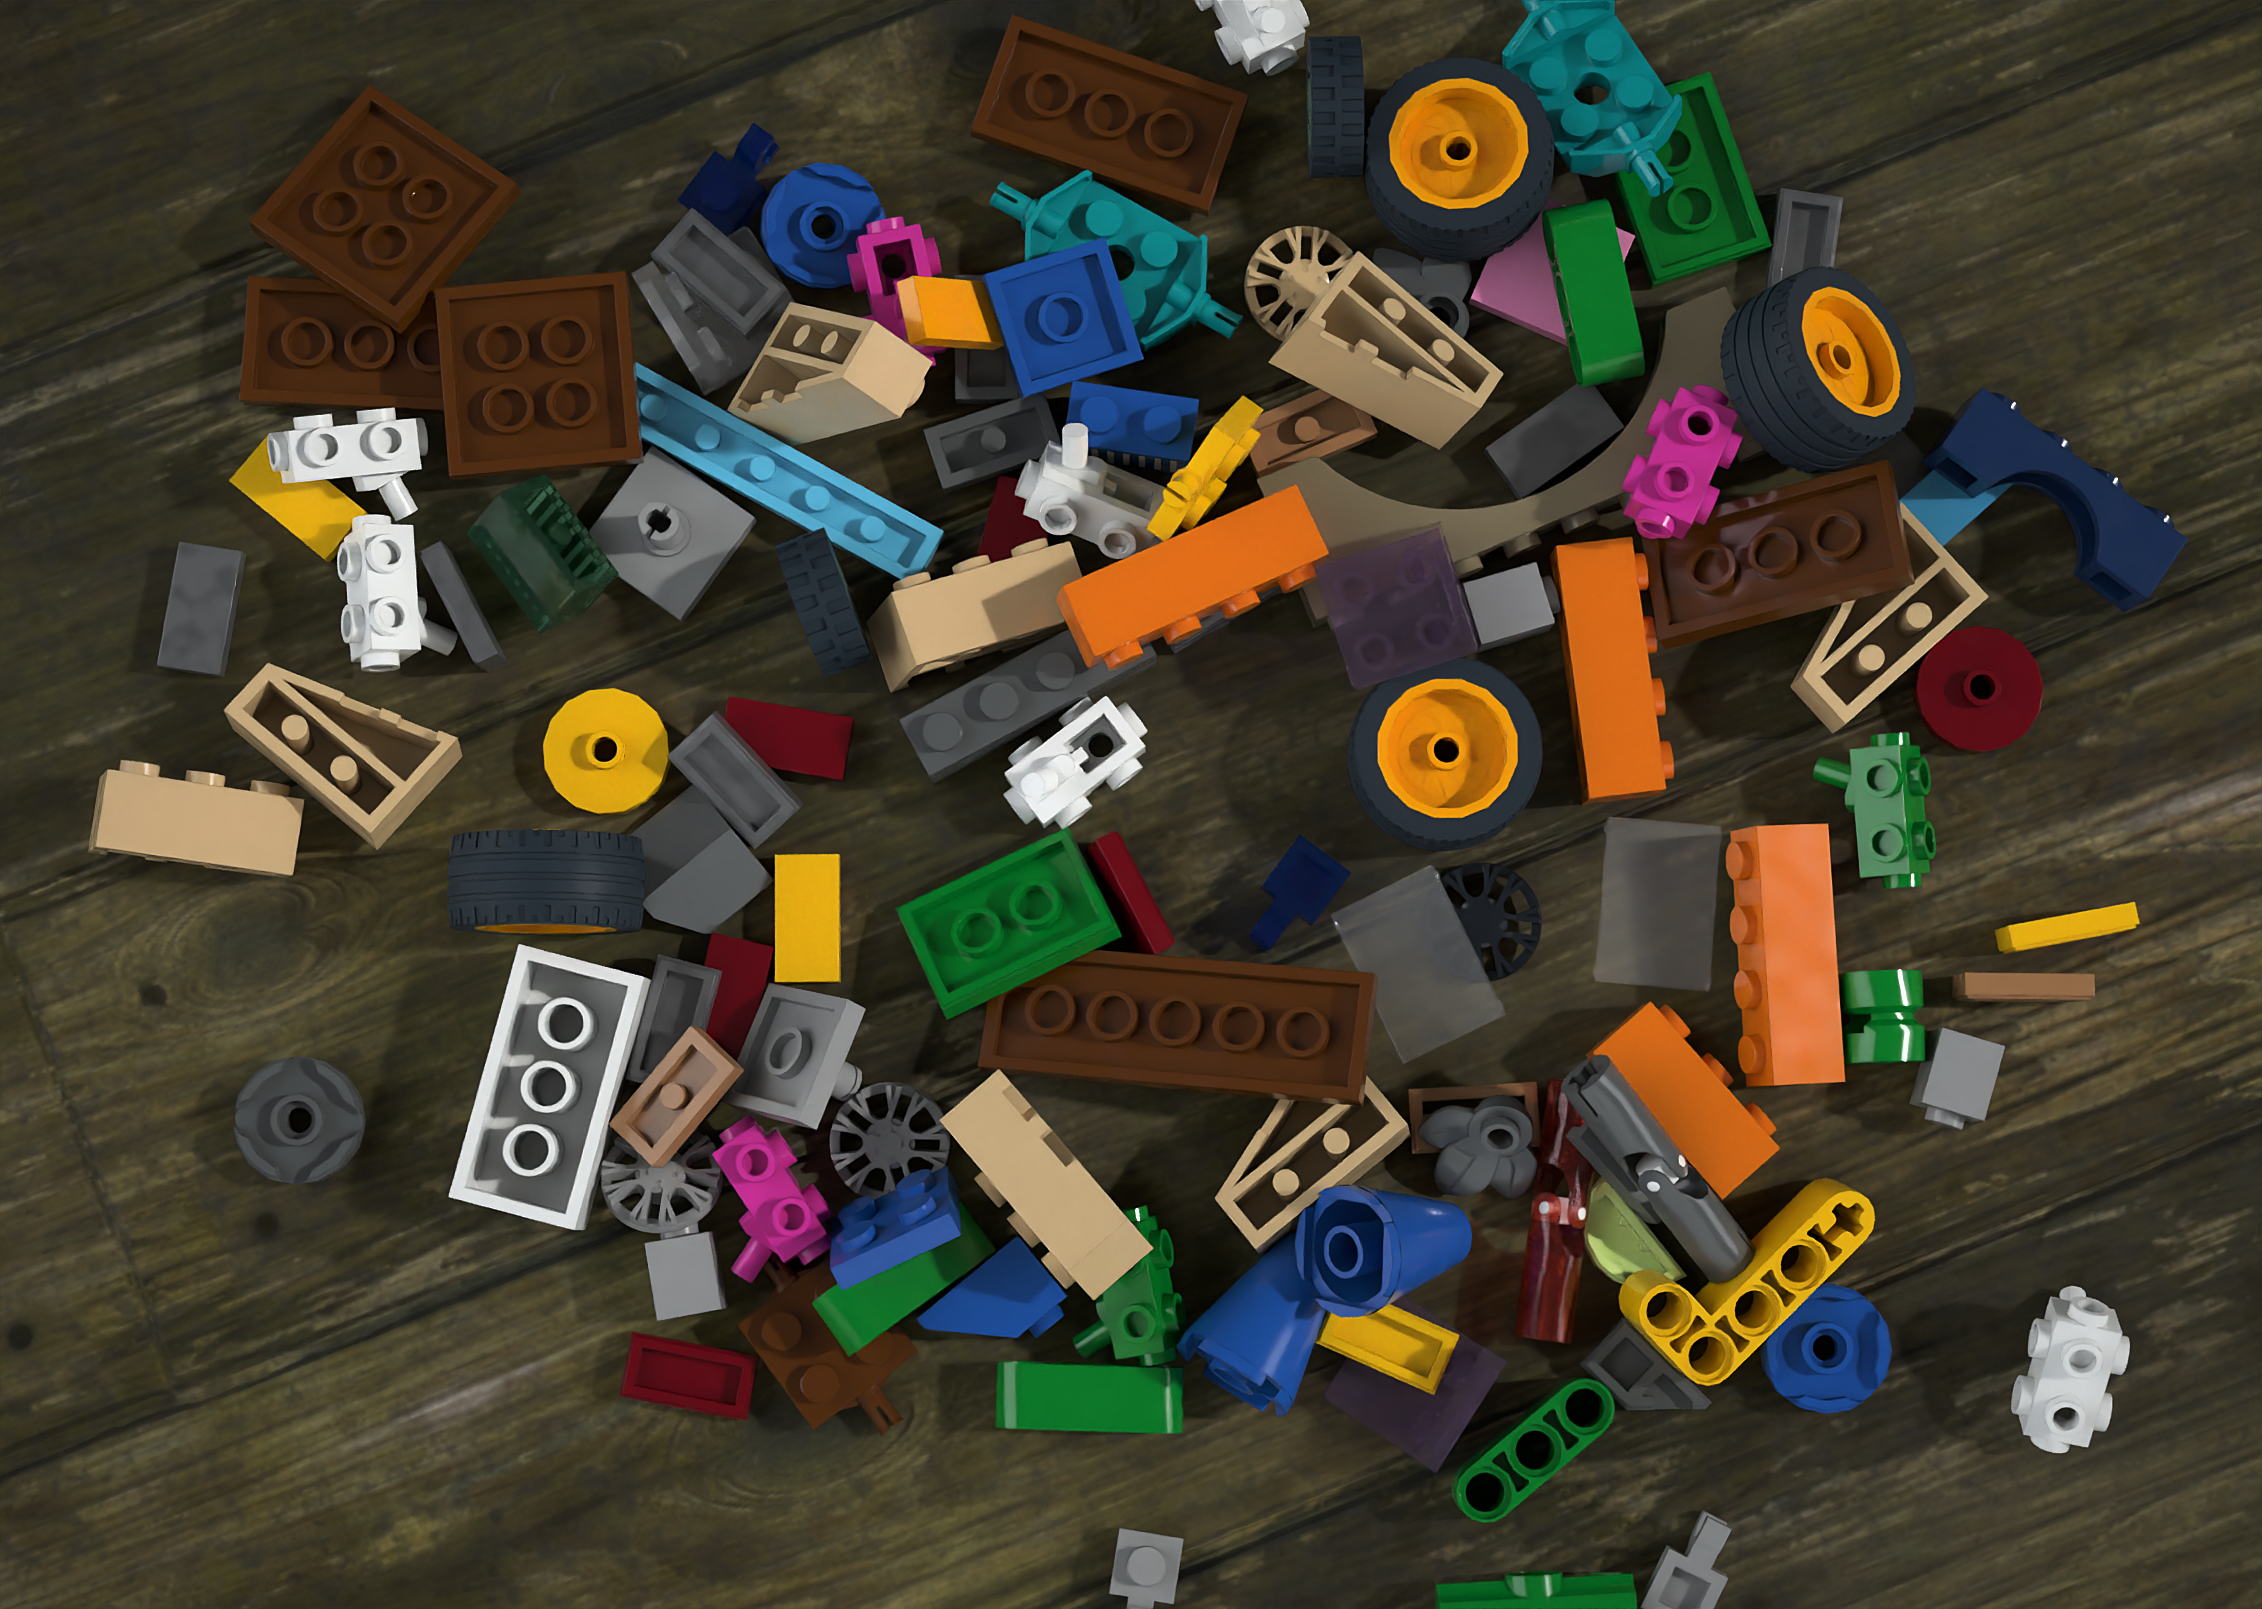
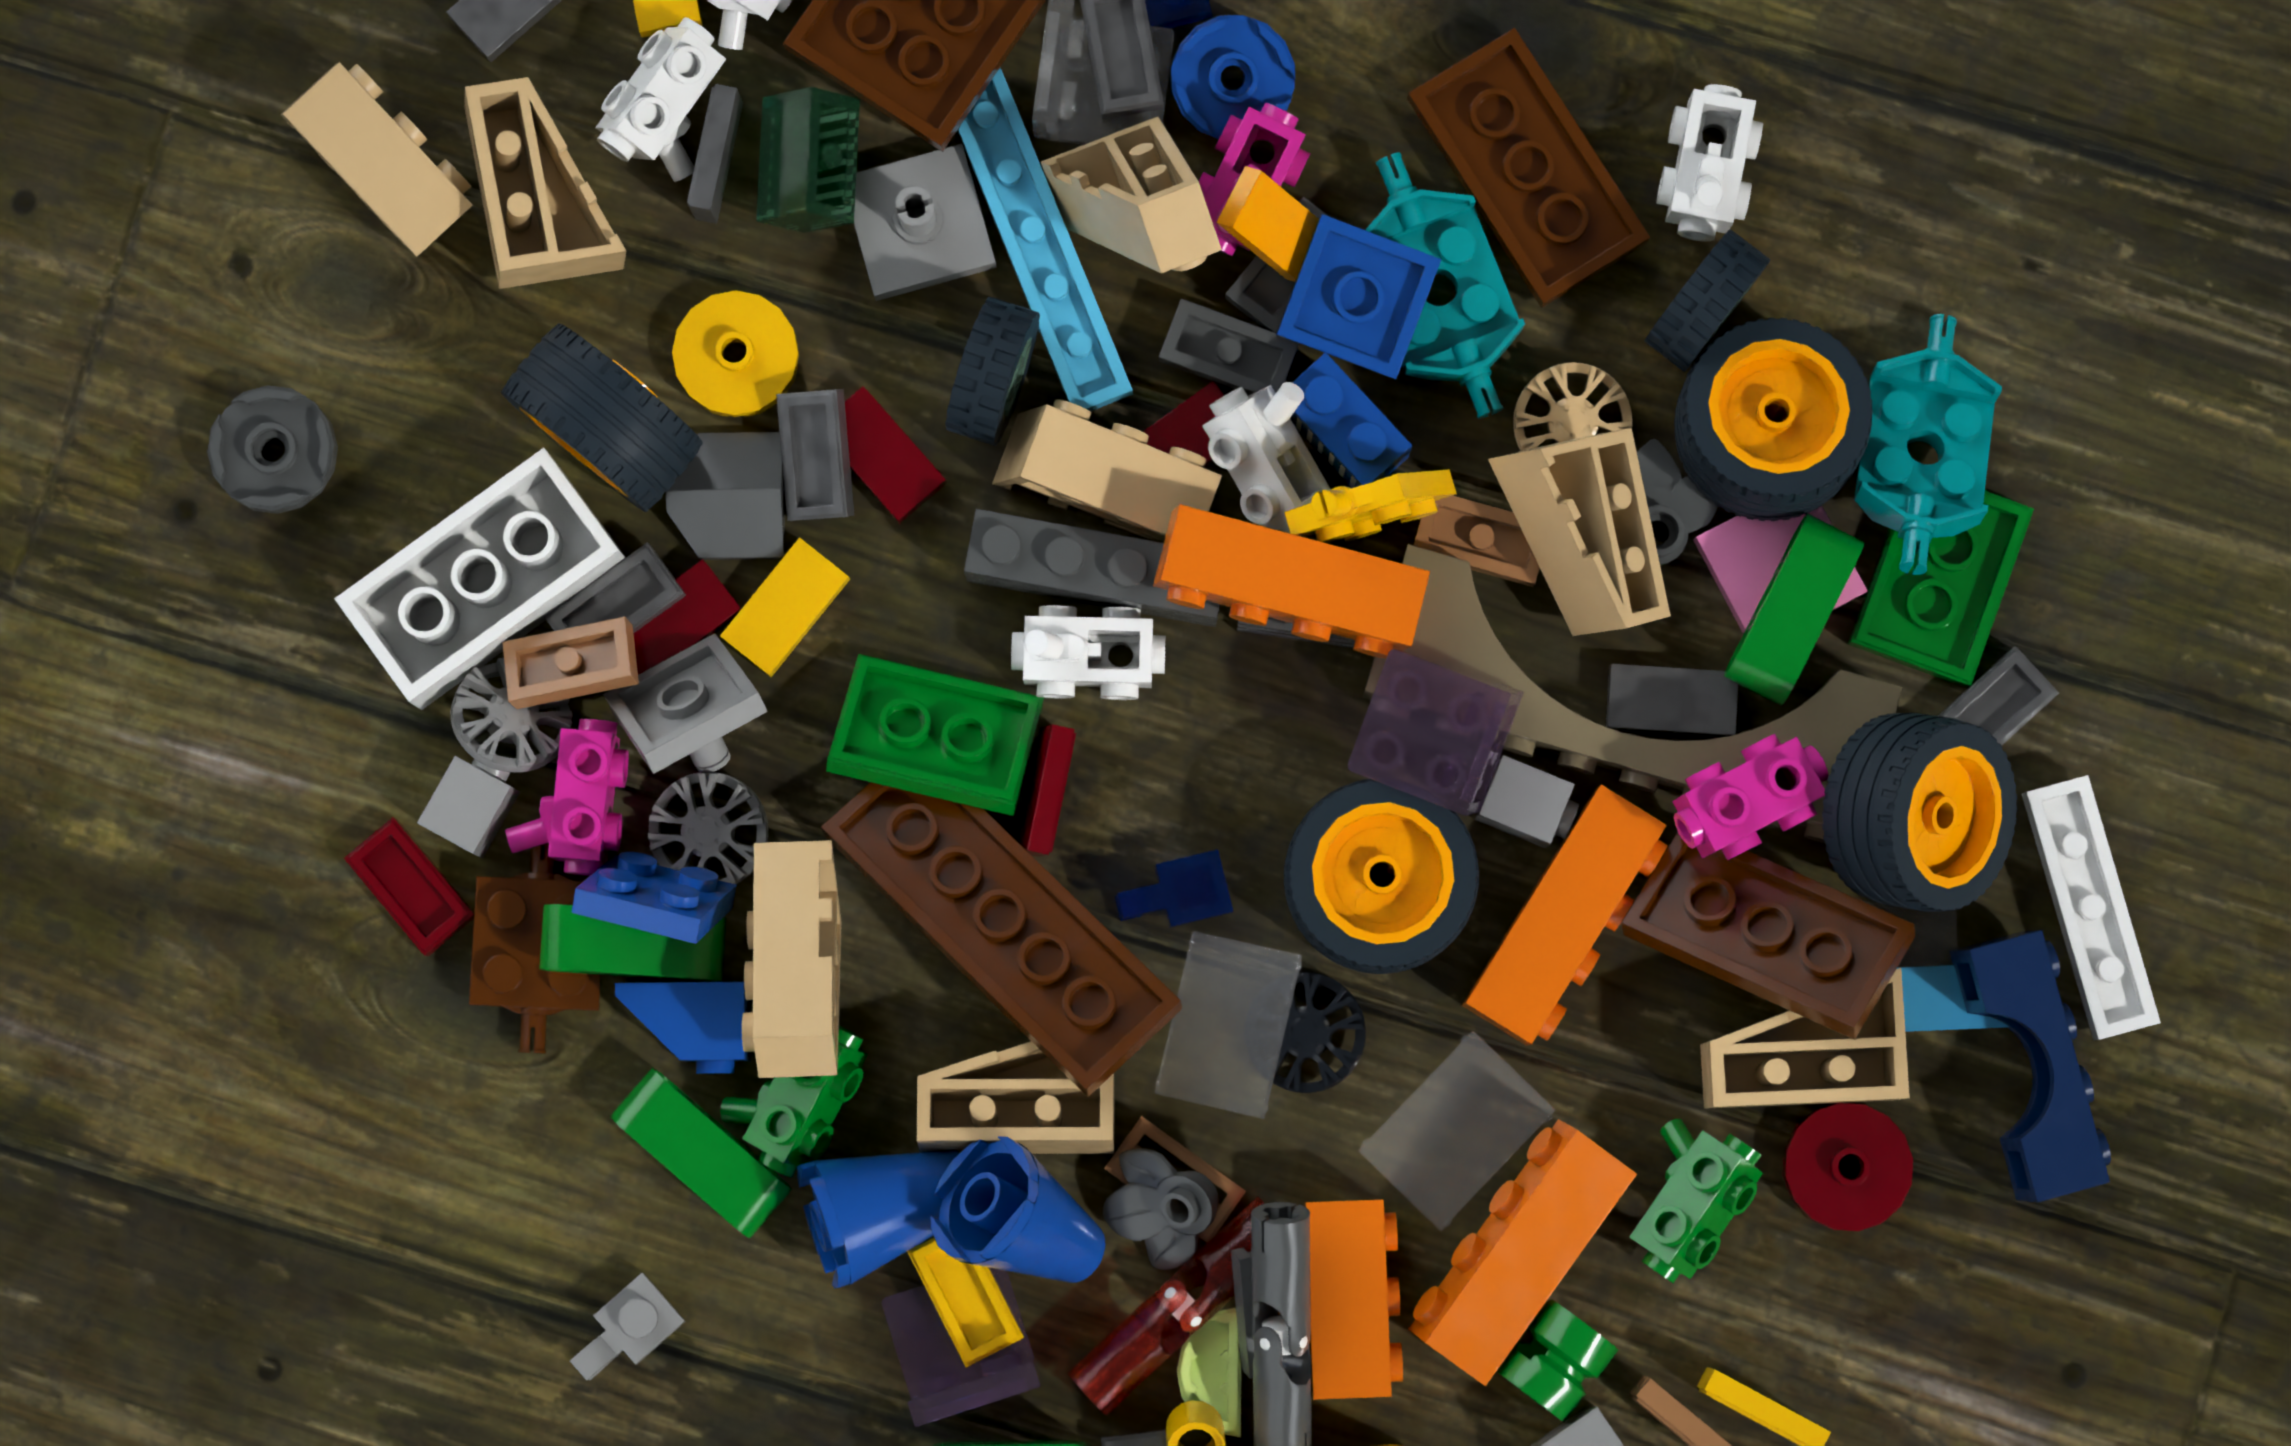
camera: 40 degrees right, 0 degrees up
none -> white plate [2022,775,2161,1041]

